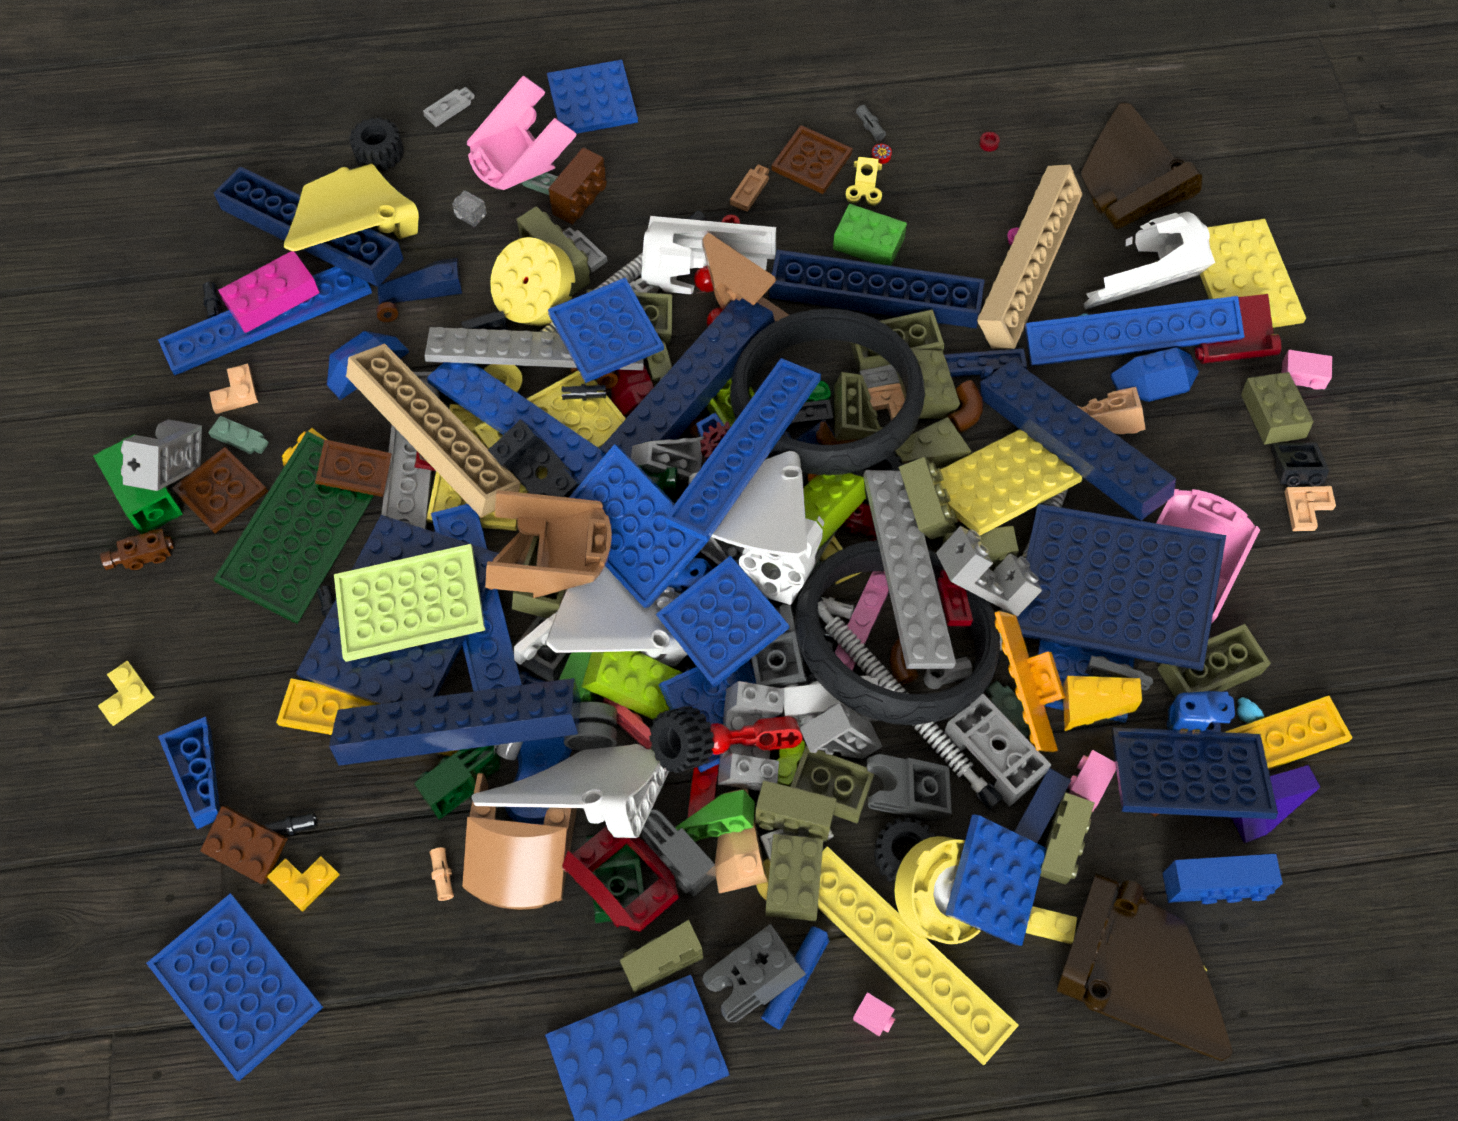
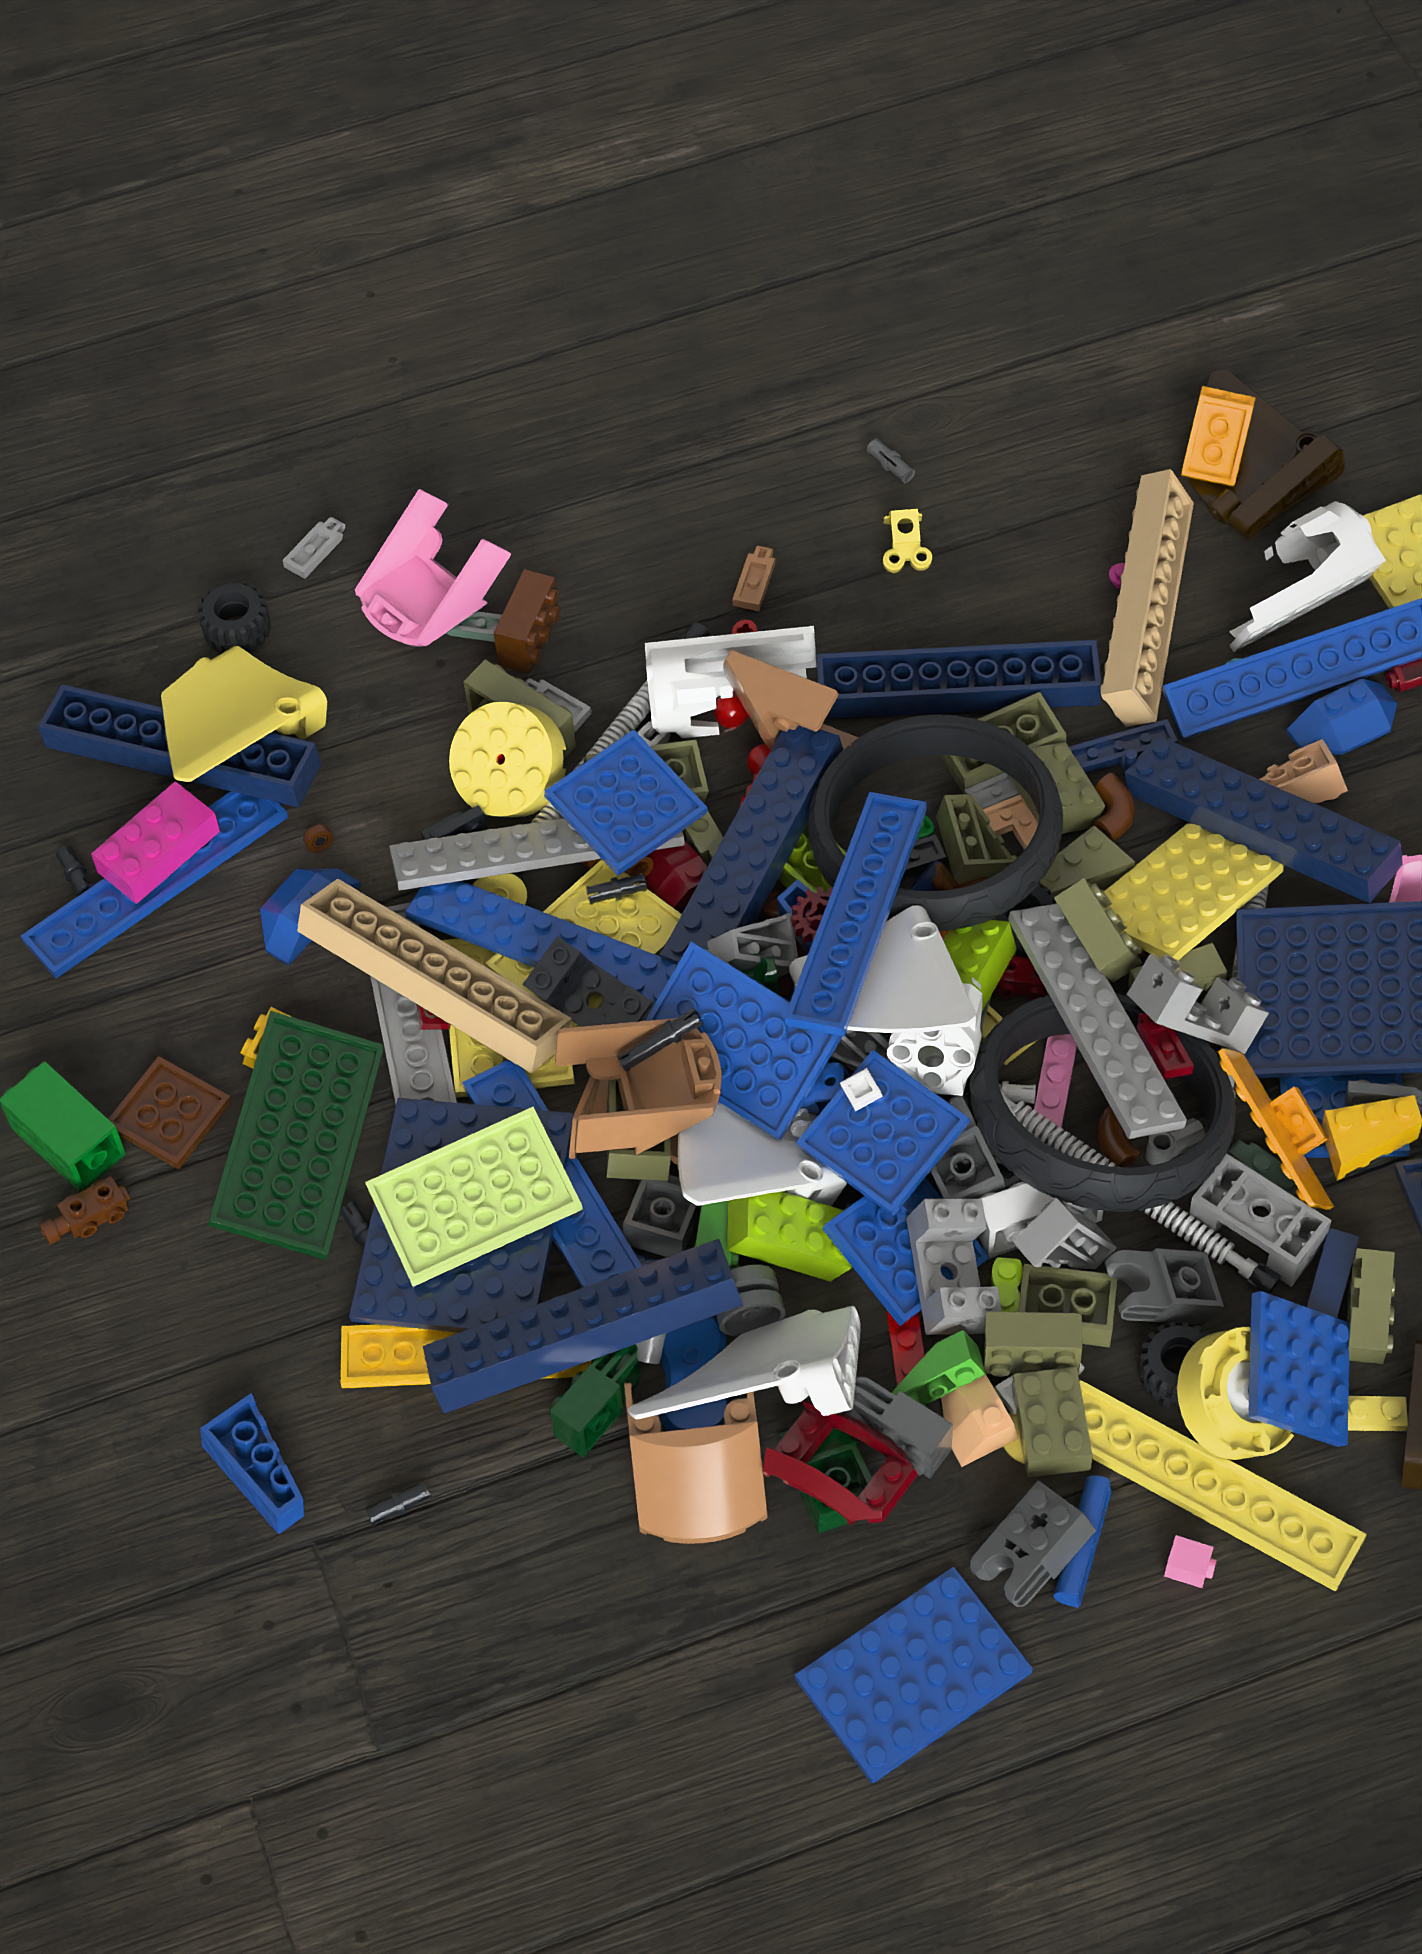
camera: 10 degrees left, 5 degrees down
light yellow plate [98,661,155,726] -> none
light grey plate [121,419,202,491] -> none
blue plate [146,893,323,1081] -> none
reddish brown plate [200,806,288,884] -> none
sand green hinge [208,416,269,454] -> none
light nougat plate [209,364,258,414] -> none
yellow plate [267,856,340,912] -> none
reddish brown plate [315,439,392,497] -> none
dark blue wedge [378,258,462,305] -> none
light nougat pin [429,847,454,901] -> none
clear brick [452,190,487,227] -> none
white hinge [514,612,557,665] -> none
blue plate [547,60,638,134] -> none
coral plate [603,698,652,749] -> none
olive wedge [620,920,703,993] -> none
black tyre [649,706,714,773] -> none
red beam [710,716,802,755] -> none
reddish brown plate [771,125,853,194] -> none
bright green brick [833,204,907,266] -> none
tile [871,144,892,164] -> none
dark red tile [979,132,1000,152] -> none
bright pink brick [1067,750,1116,812] -> none
none -> black pin [617,1007,704,1072]
none -> white tile [840,1068,882,1111]
none -> light orange bracket [1181,386,1256,487]

